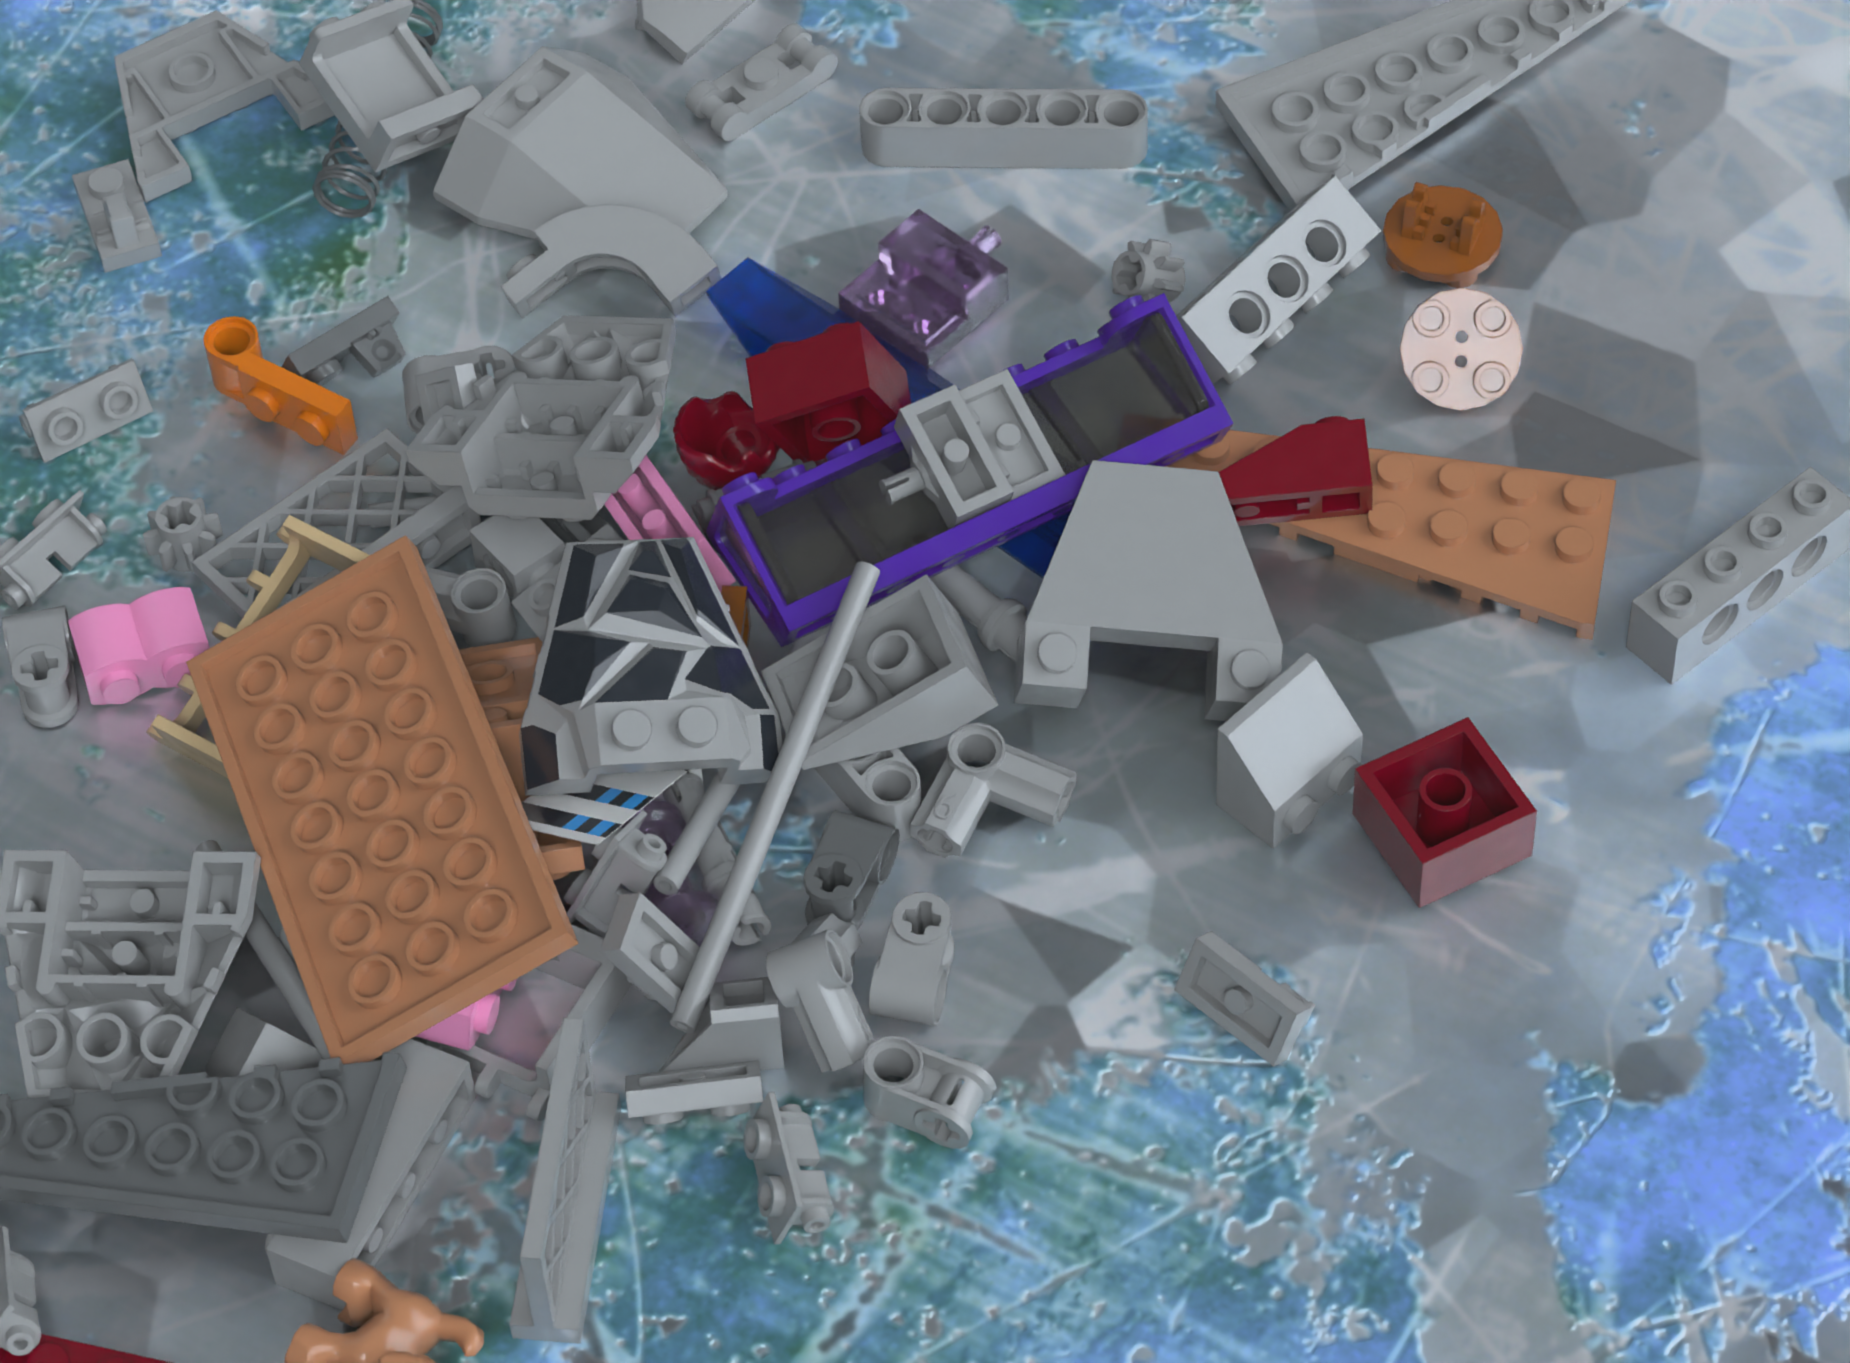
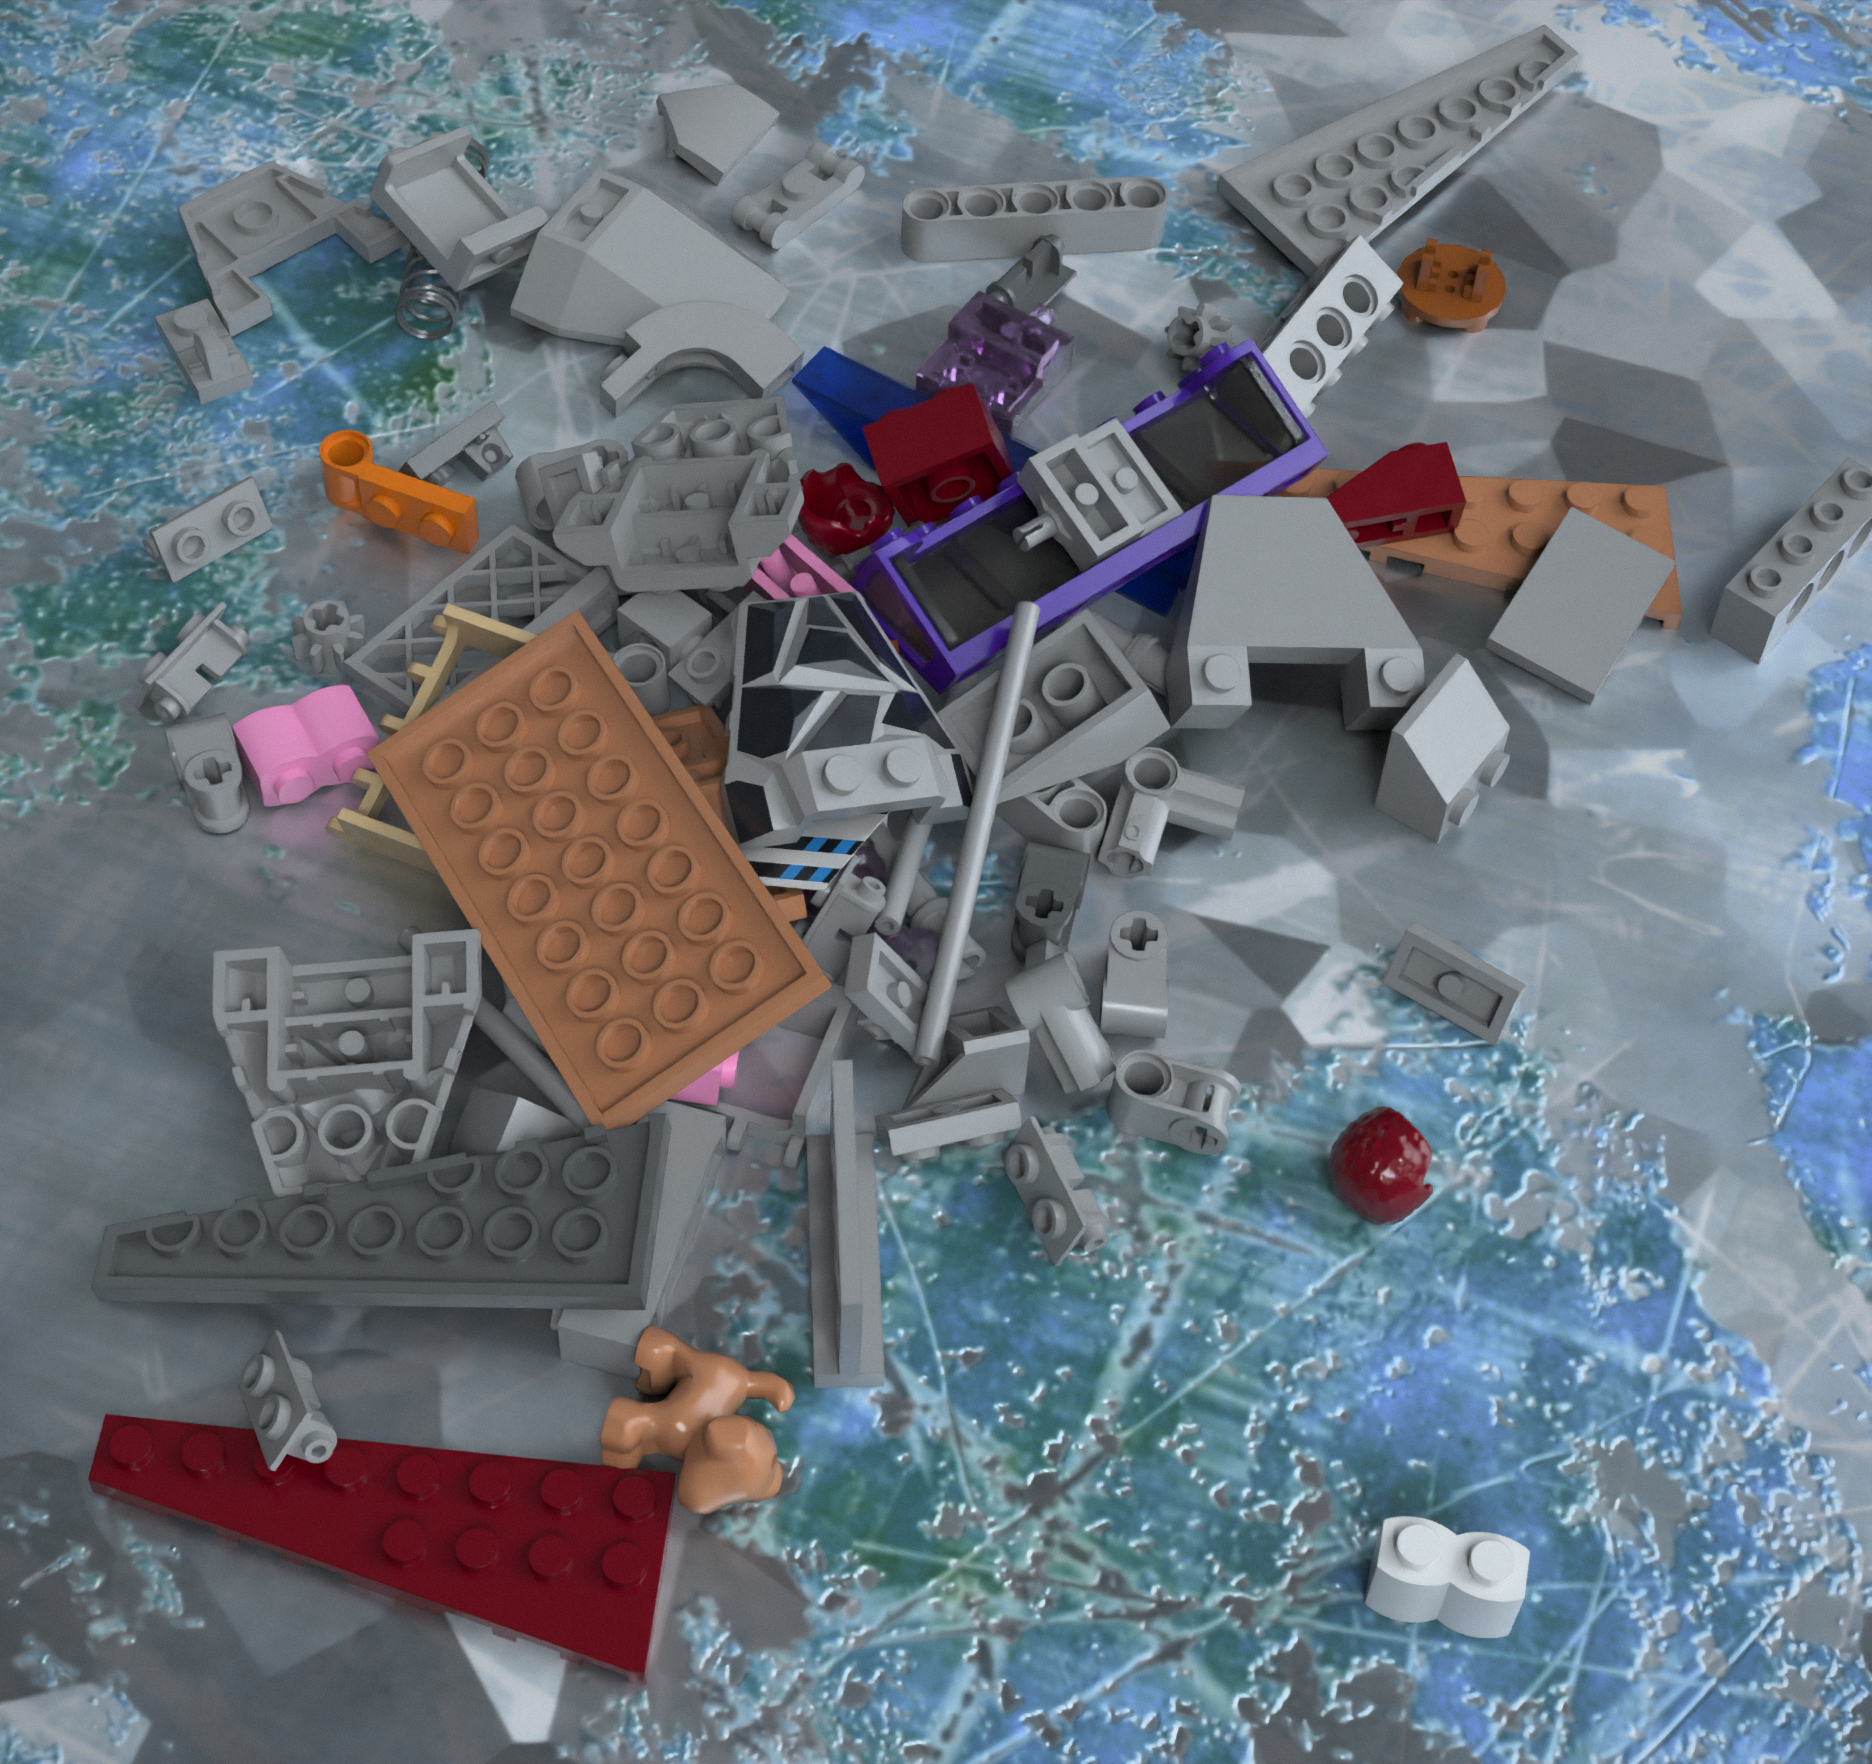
camera: 15 degrees left, 0 degrees up
dark red brick [1352,717,1537,908] -> none
plate [1399,287,1523,411] -> none
none -> dark grey hinge [969,234,1077,337]
none -> dark red hair [1328,1106,1433,1225]
none -> light grey tile [1485,506,1676,705]

